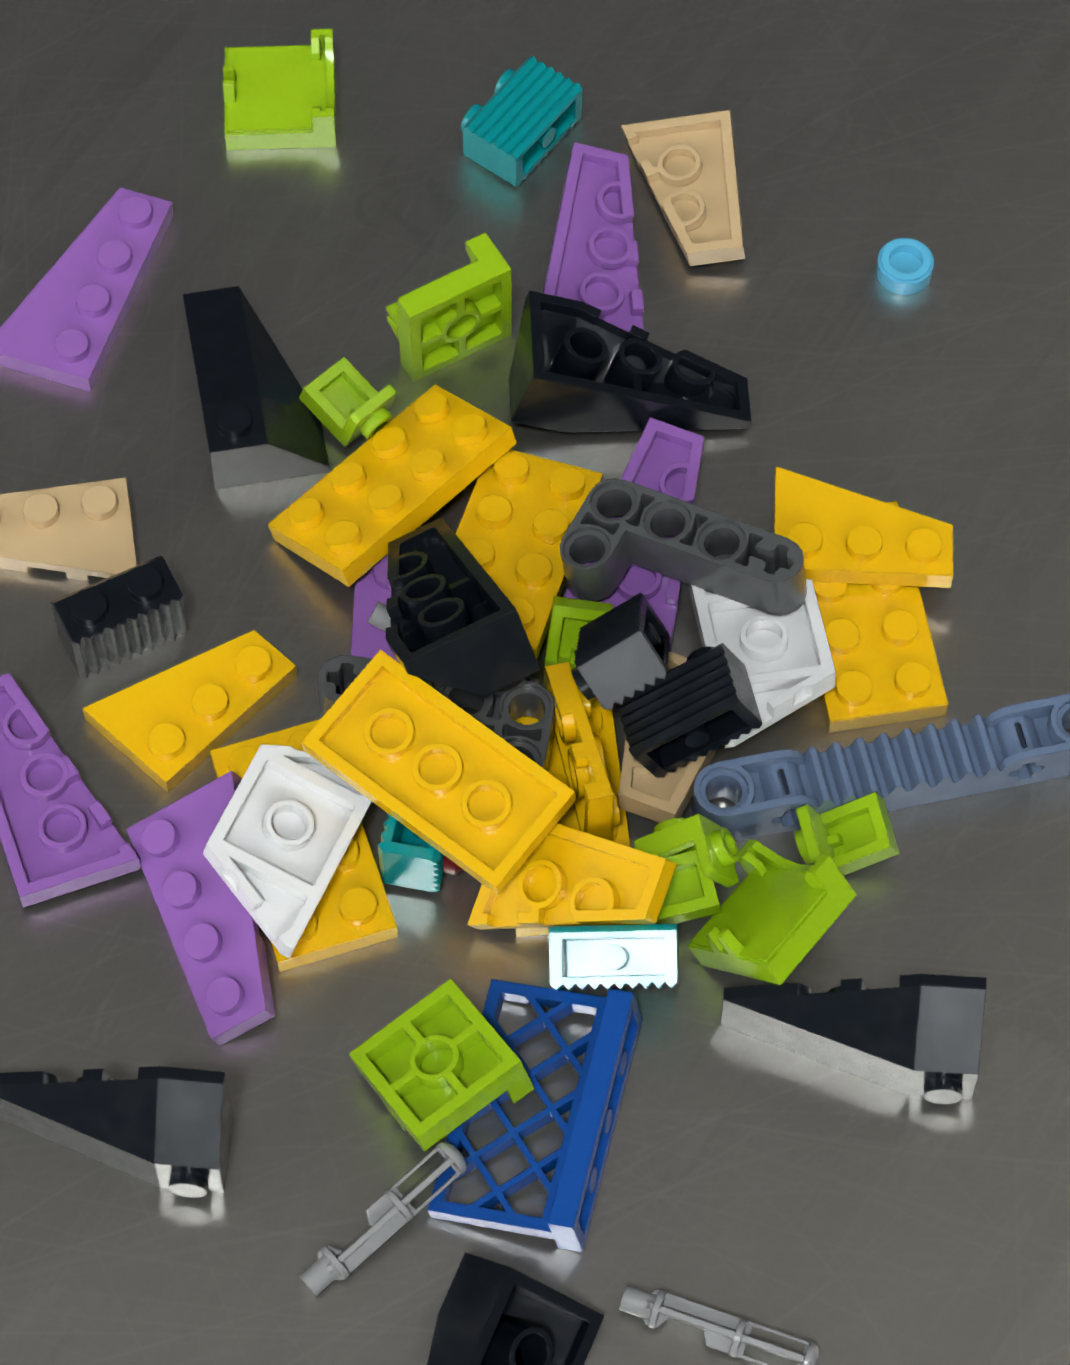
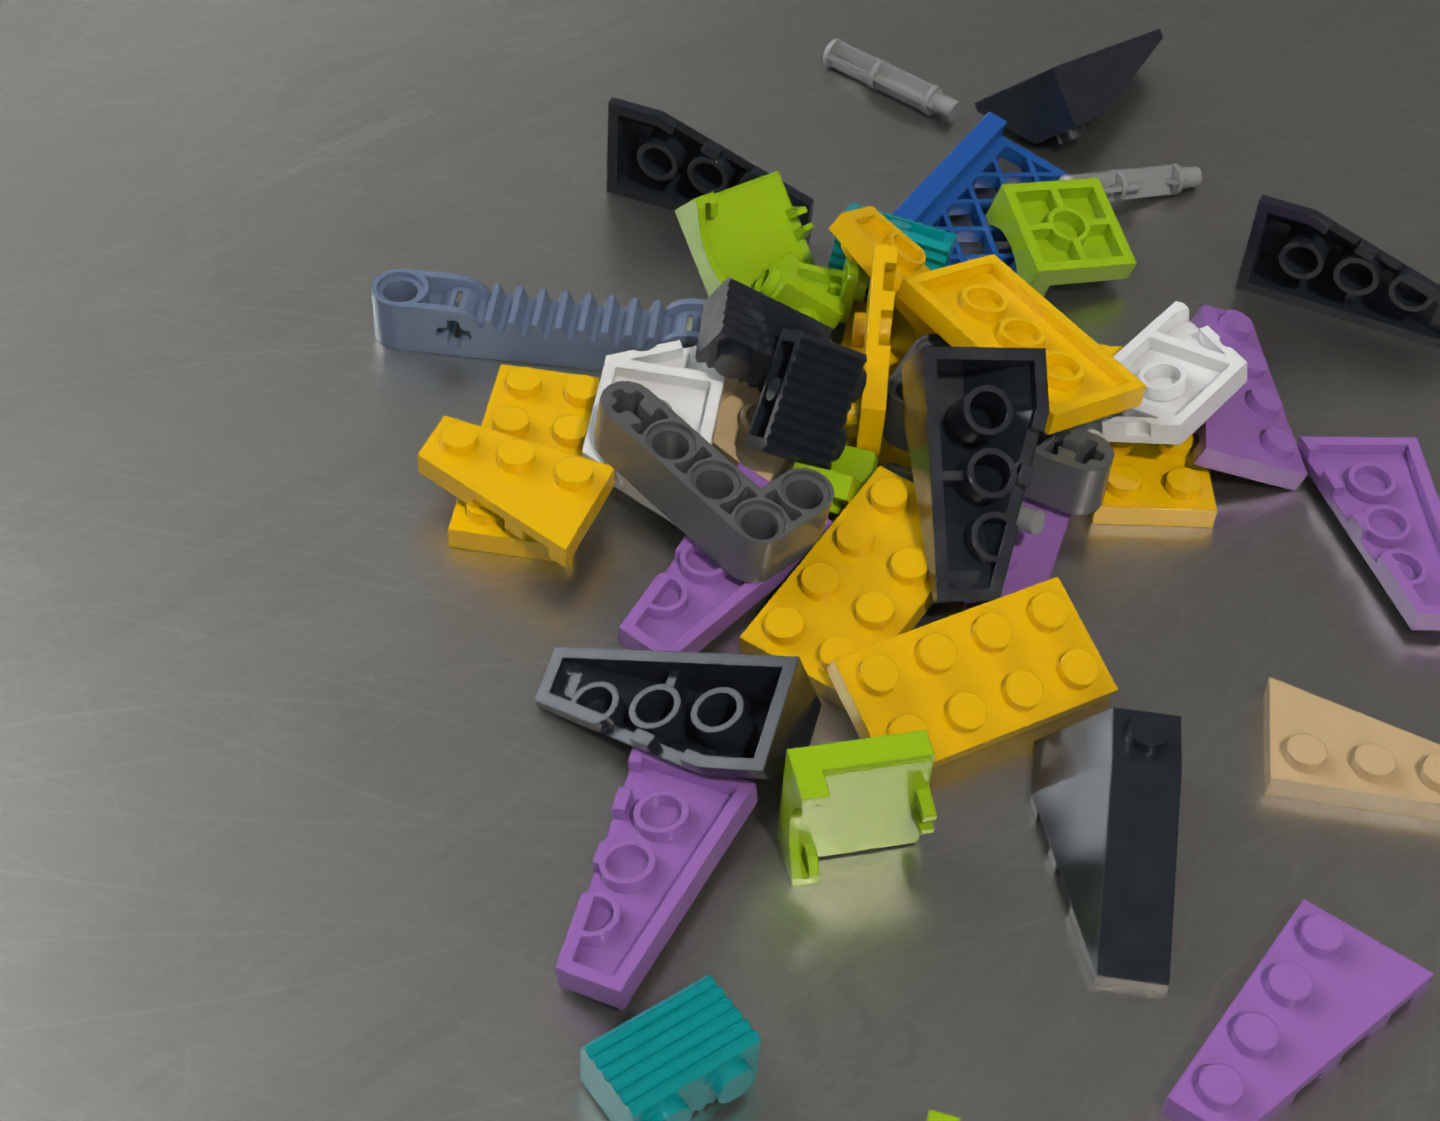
camera: 165 degrees left, 15 degrees down
black brick [51,556,189,678] -> none
yellow wing [82,630,297,793] -> none
lime bracket [299,357,398,448] -> none
tan wing [621,110,746,266] -> none
lime bracket [795,792,900,876] -> none
medium azure tile [876,238,934,295] -> none

